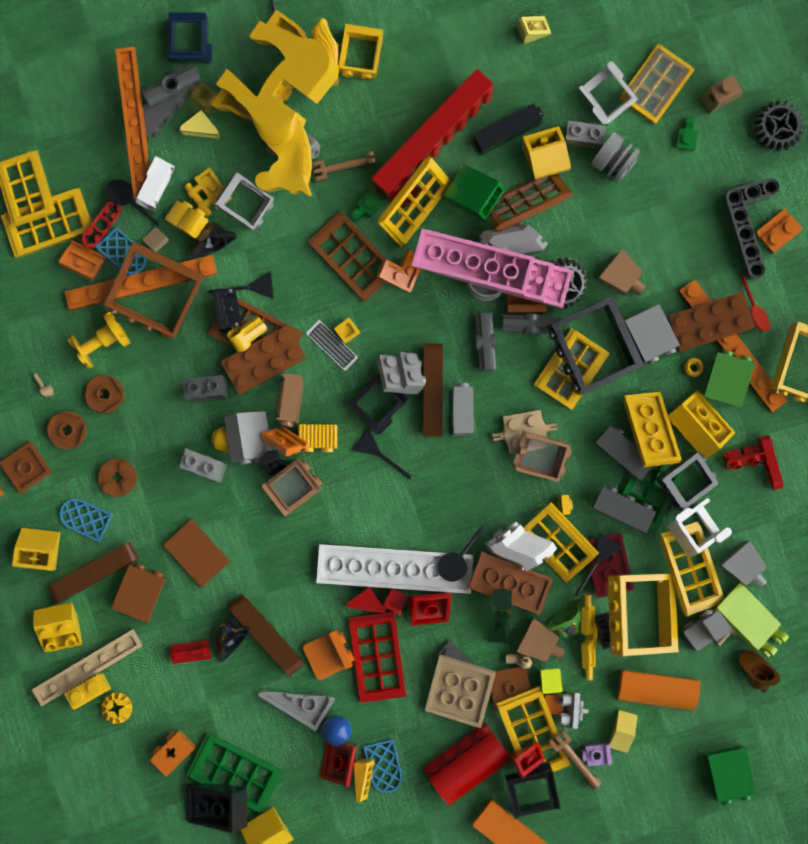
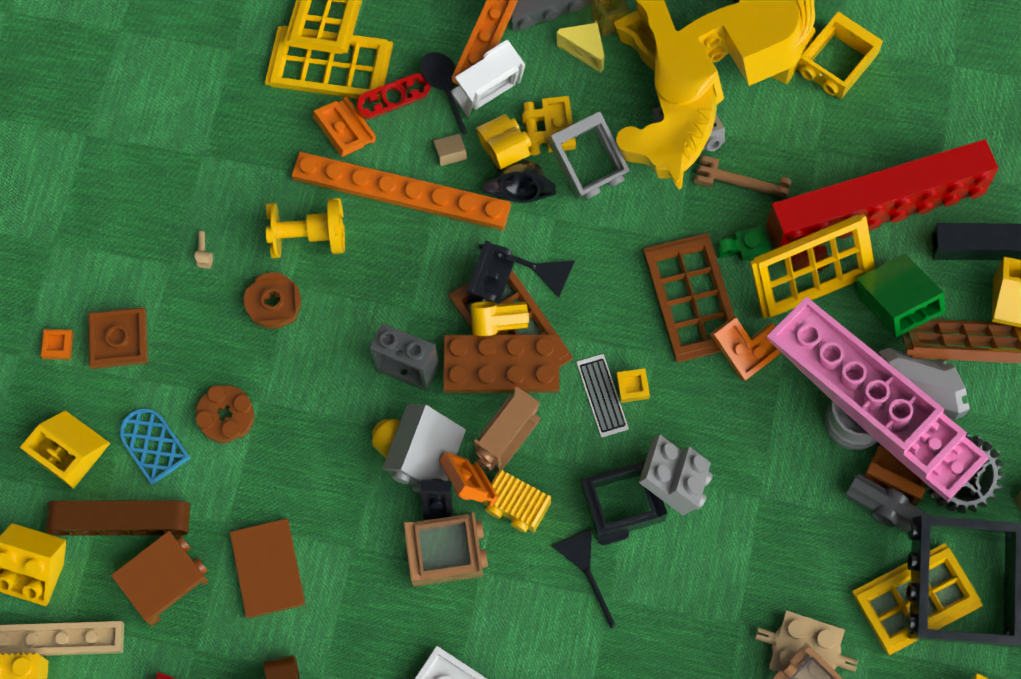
camera: 30 degrees right, 15 degrees down
dark orange plate [47,411,87,450] -> none
dark azure window [95,227,146,275] -> none
dark orange window [104,242,205,339] -> none
light grey window [179,449,227,483] -> none
reddish brown beam [423,343,443,437] -> none
light grey window [453,383,473,436] -> none
dark grey piece [475,313,496,372] -> none

